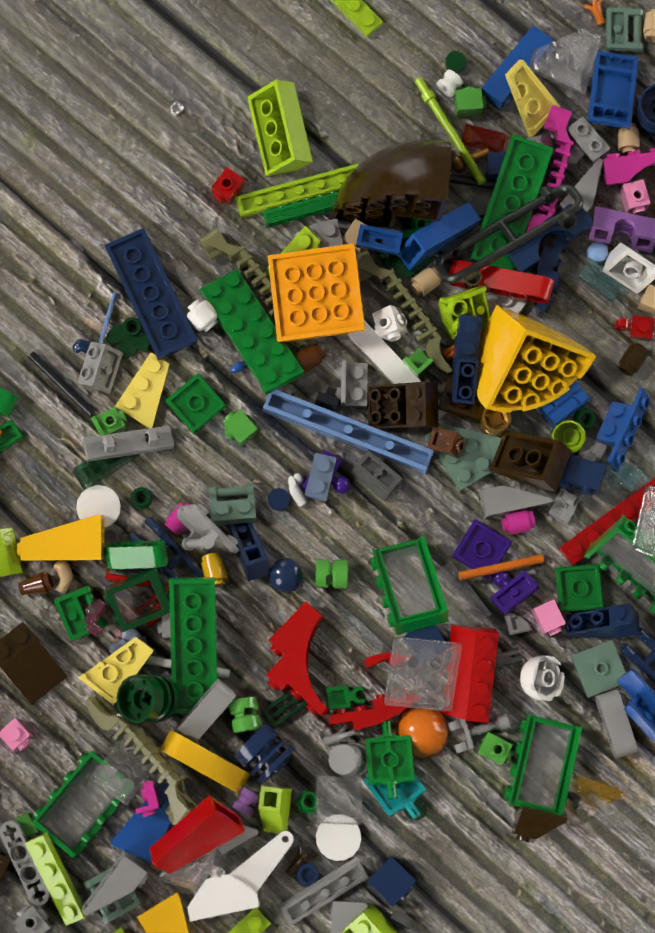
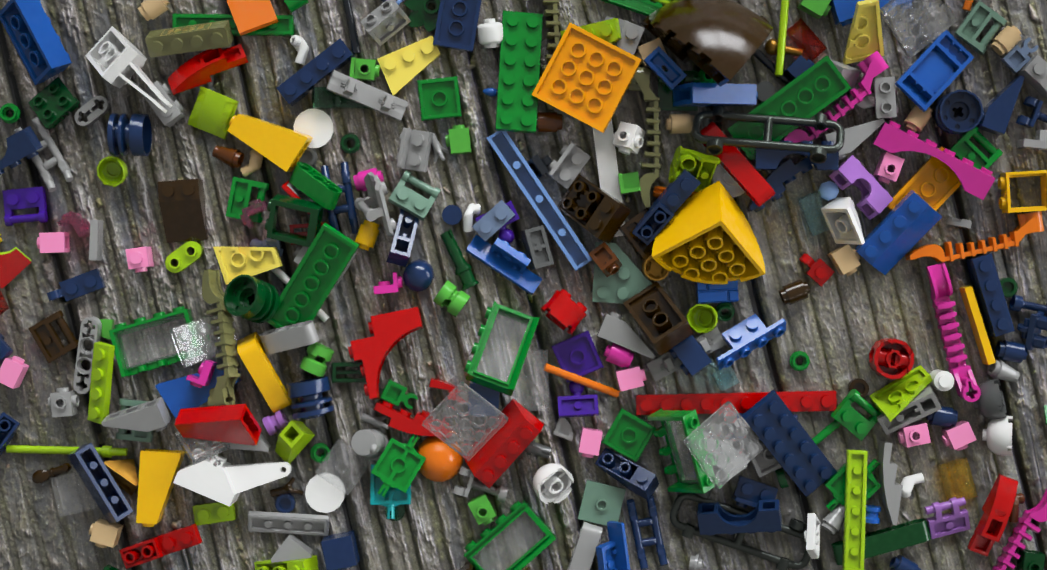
camera: 40 degrees right, 10 degrees up
none -> lime plate [165,241,203,273]
none -> dark blue arch [277,38,355,106]
none -> white arm [290,35,309,65]
none -> dark pink bracket [373,272,403,294]
none -> light grey bracket [396,128,433,173]
none -> light grey bar [431,133,450,162]
none -> dark green pin [440,230,479,291]
none -> blue bracket [466,235,542,295]
none -> red brick [541,289,587,334]
none -> bright pink brick [615,365,647,391]

